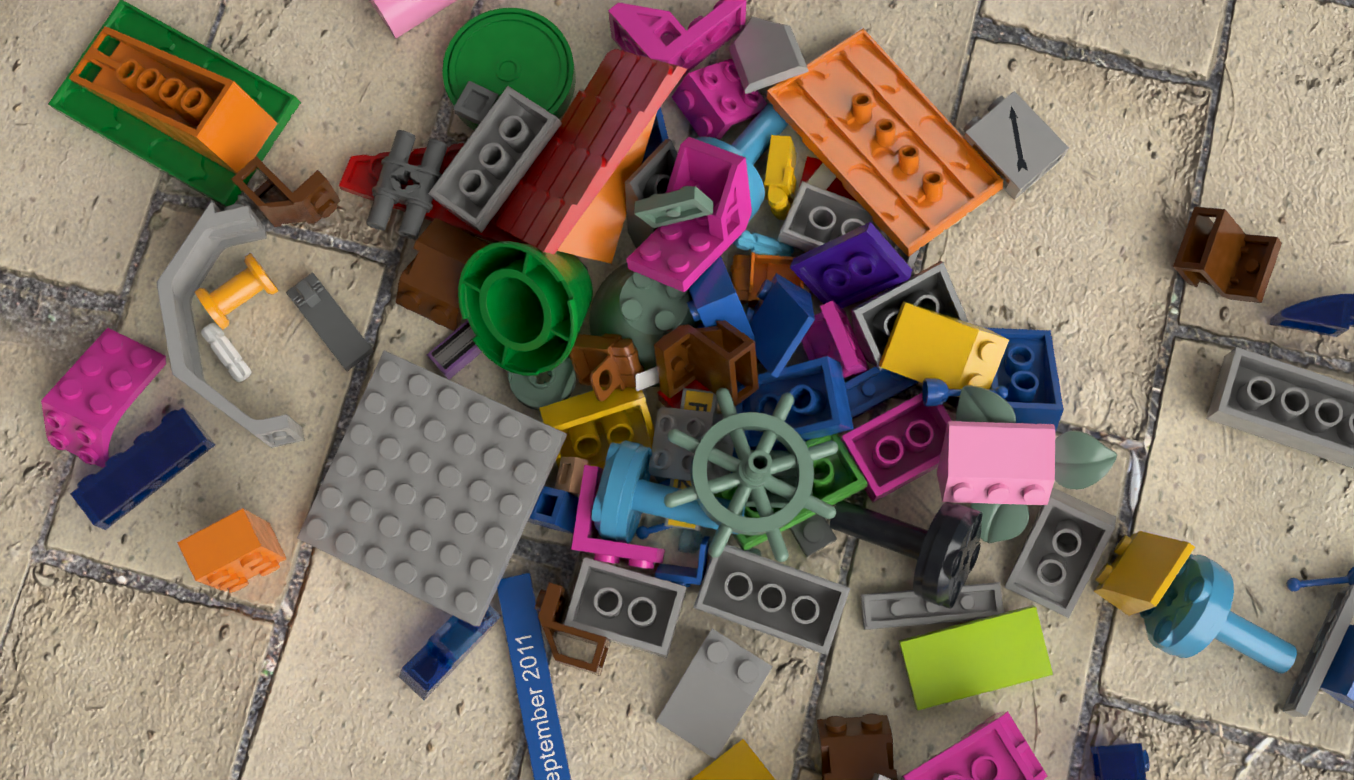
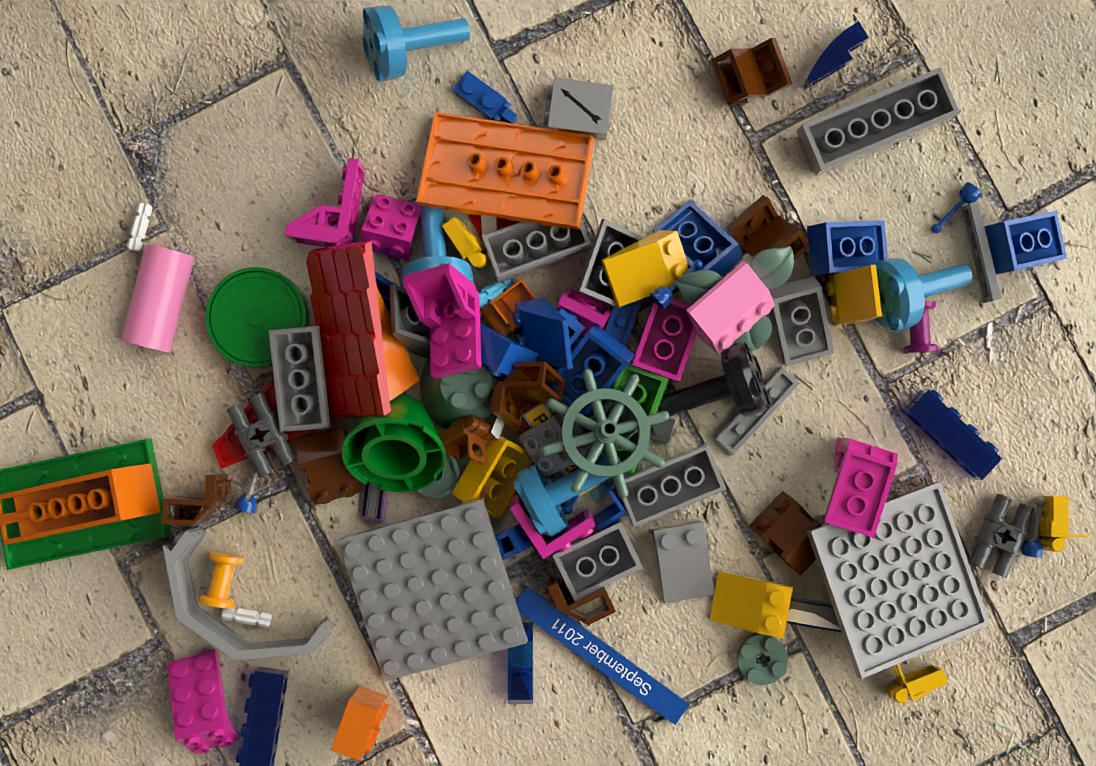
camera: 45 degrees left, 10 degrees up
dark grey hinge [286,272,374,371] -> none
dark grey plate [453,81,499,125] -> none
light nougat plate [555,456,588,494] -> none
sand green plate [634,186,713,228] -> none
light grey tile [729,16,809,94] -> none
dark purple plate [790,222,913,308] -> none
lime tile [898,605,1053,711] -> none
none -> blue hinge [235,468,258,514]
none -> blue hinge [453,70,517,123]
none -> blue bracket [559,309,585,349]
none -> reddish brown piece [726,195,811,260]
none -> blue slope [807,220,888,276]
none -> magenta piece [903,301,939,354]

